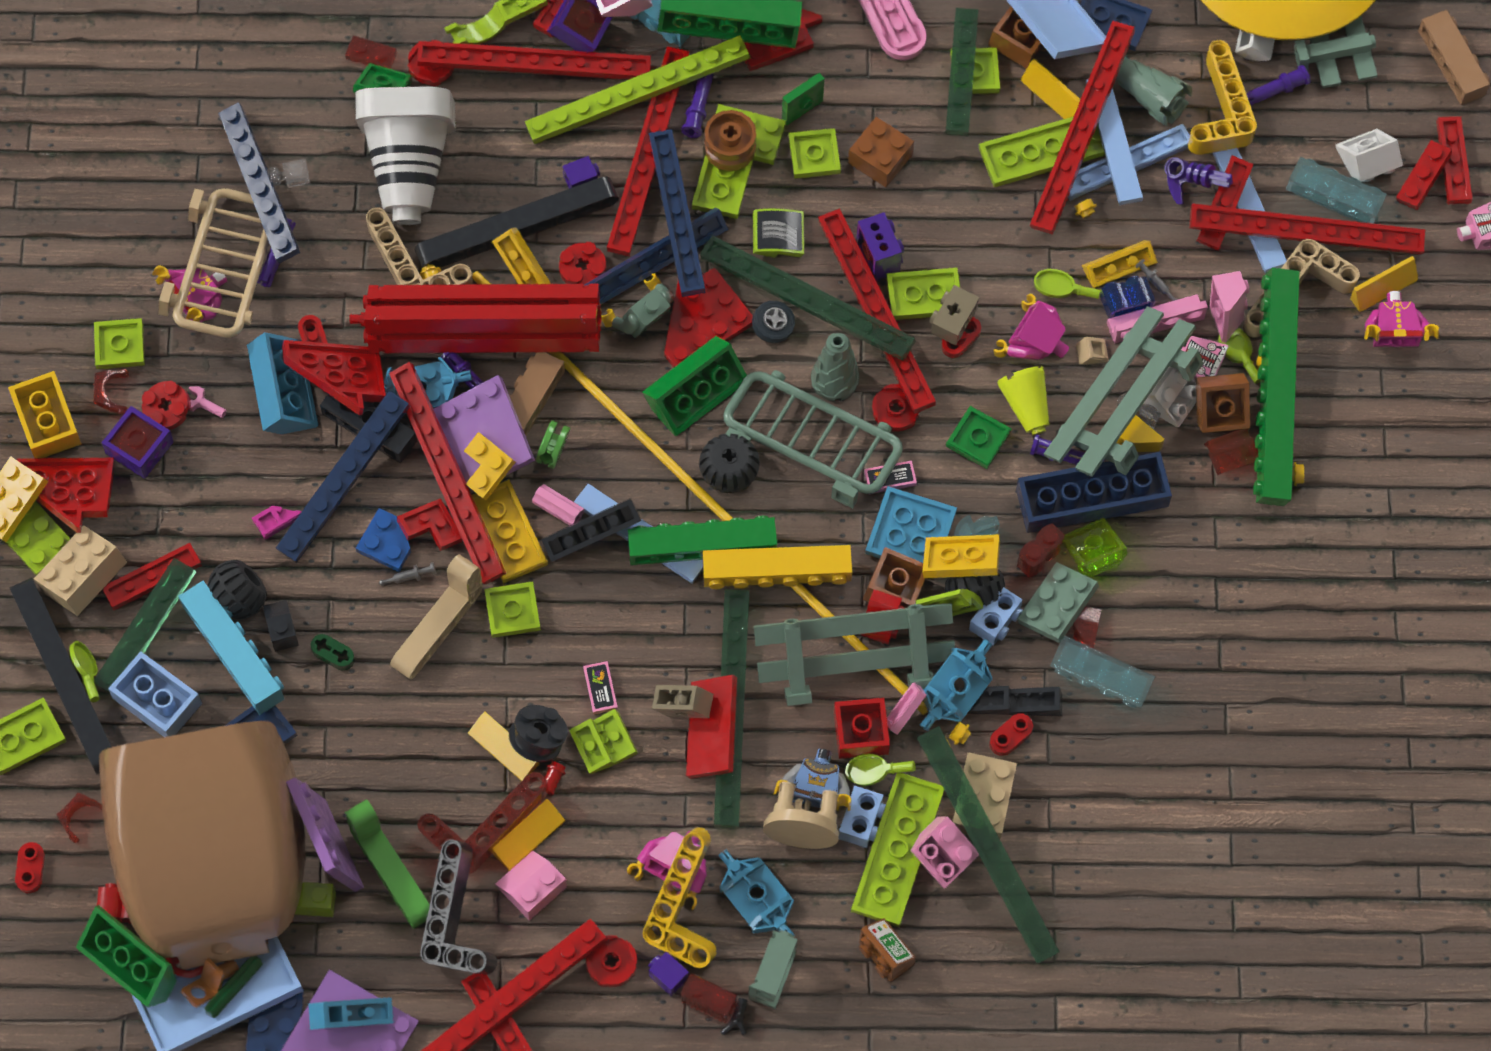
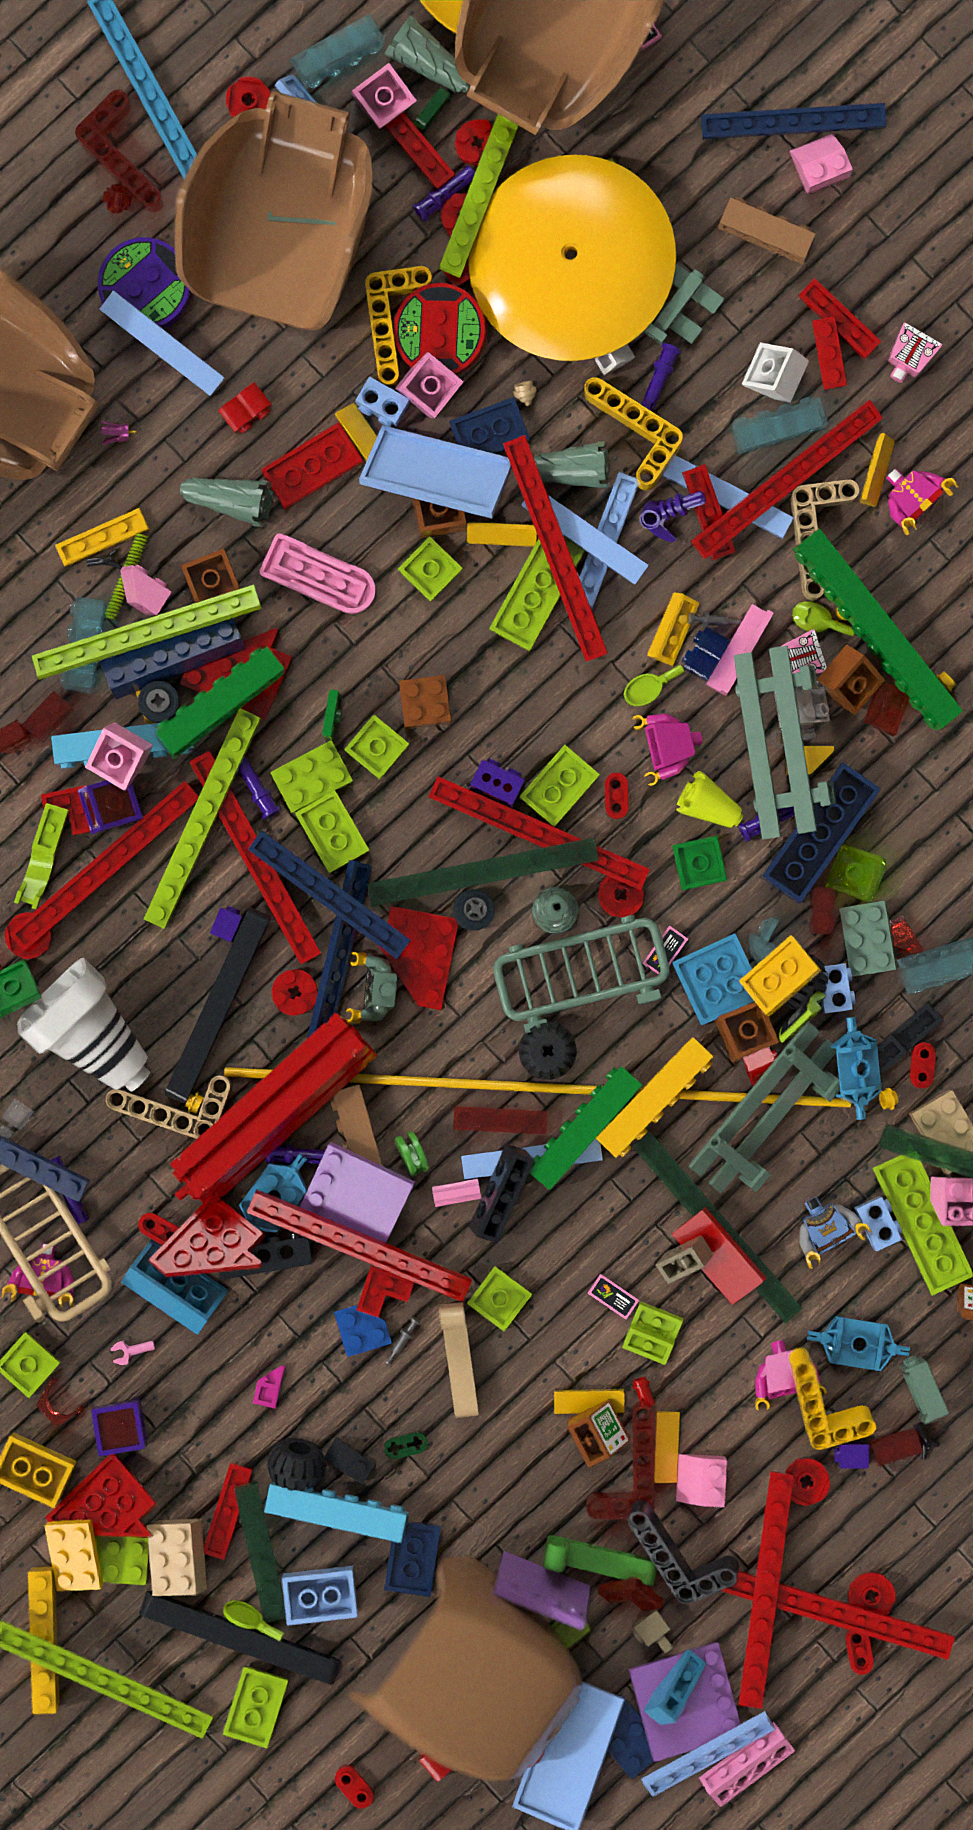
camera: 40 degrees left, 20 degrees up
clear red helmet [56,793,103,844] -> none
green slope [76,905,177,1008] -> none
red plate [142,381,191,430] -> none
dark orange bracket [181,958,239,1008] -> none
dark green axle [204,956,263,1018] -> none
dark blue plate [276,391,410,563] -> none
yellow plate [464,432,516,500] -> none
yellow tile [472,480,548,584] -> none
yellow slope [492,227,551,284] -> none
black wheel [509,705,568,762] -> none
green slope [642,336,747,436] -> none
dark orange wheel [705,110,756,171] -> none
slope [753,209,804,258] -> none
tan piece [763,782,839,849] -> none
red brick [834,698,890,759] -> none
lime piece [845,754,916,786] -> none
bright pink tile [887,682,926,735] -> none
dark tan brick [929,285,980,345] -> none
clear green plate [945,8,979,136] -> none
yellow plate [1074,198,1097,218] -> none
tan slope [1076,337,1109,365] -> none
bright pink slope [1210,271,1249,343] -> none
none -> clear red plate [453,1106,547,1135]
none -> tan plate [513,381,537,406]
none -> dark orange slope [567,1399,631,1468]
none -> clear red plate [598,1577,664,1611]
none -> dark tan brick [633,1607,673,1653]

